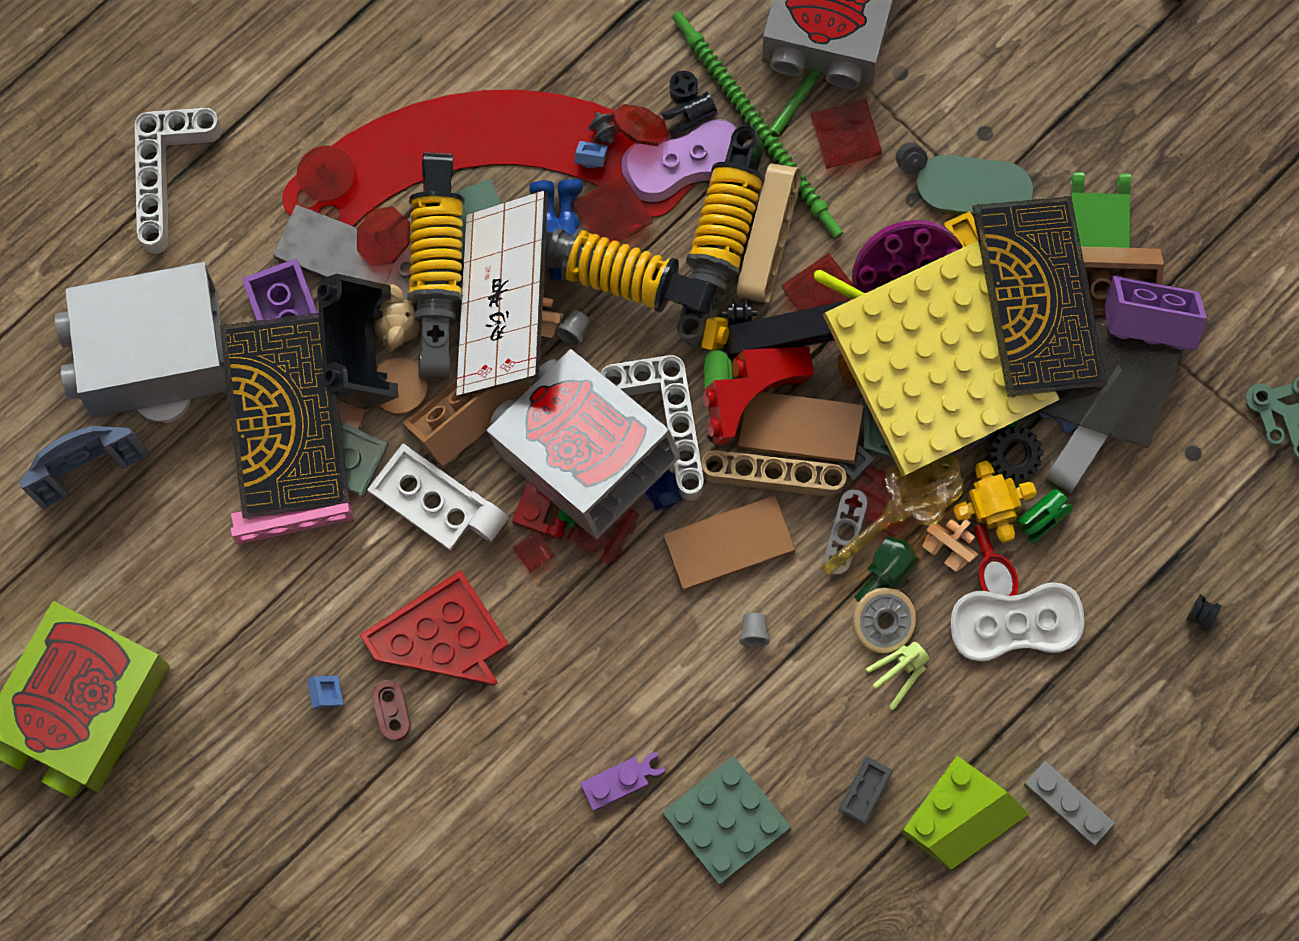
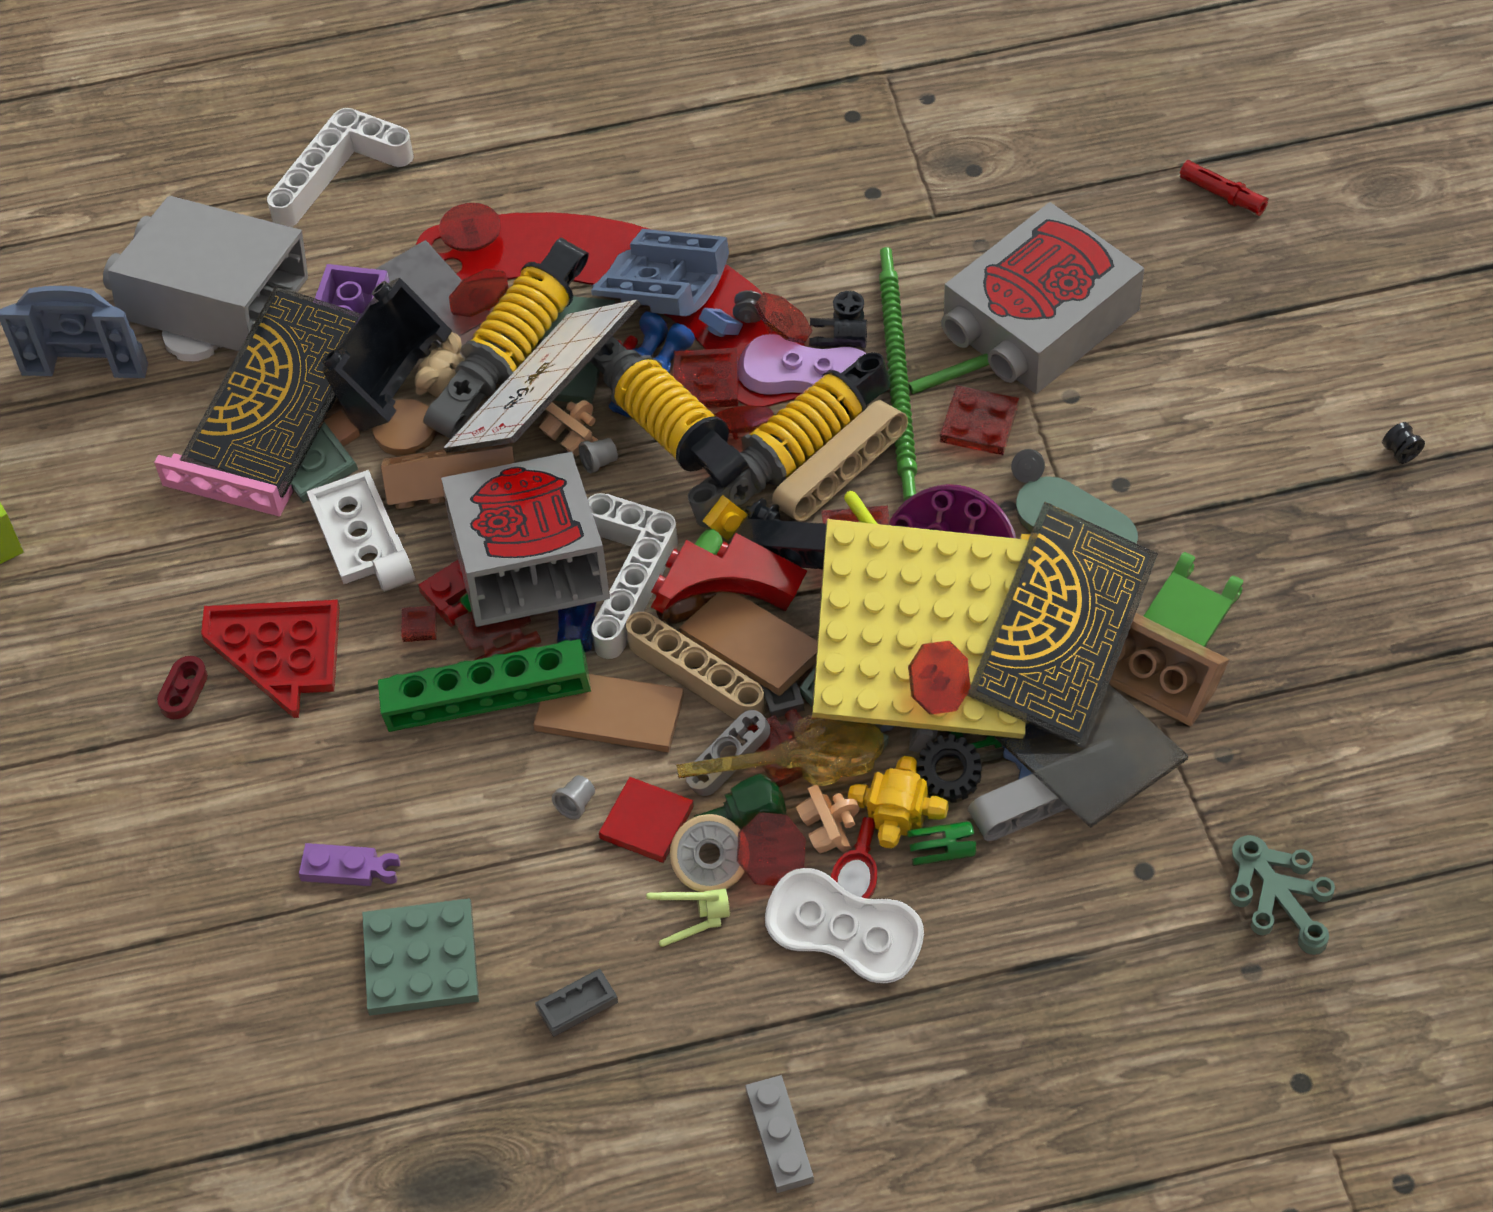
camera: 30 degrees right, 20 degrees down
medium blue plate [307,675,344,709] -> none
lime wedge [901,756,1029,870] -> none
medium lavender brick [1104,276,1207,350] -> none
black wheel [1186,594,1222,632] -> none
none -> green brick [378,639,591,732]
none -> sand blue slope [591,229,729,316]
none -> red tile [599,777,694,863]
none -> clear red piece [714,405,774,440]
none -> clear red piece [737,812,806,886]
none -> clear red piece [908,641,971,714]

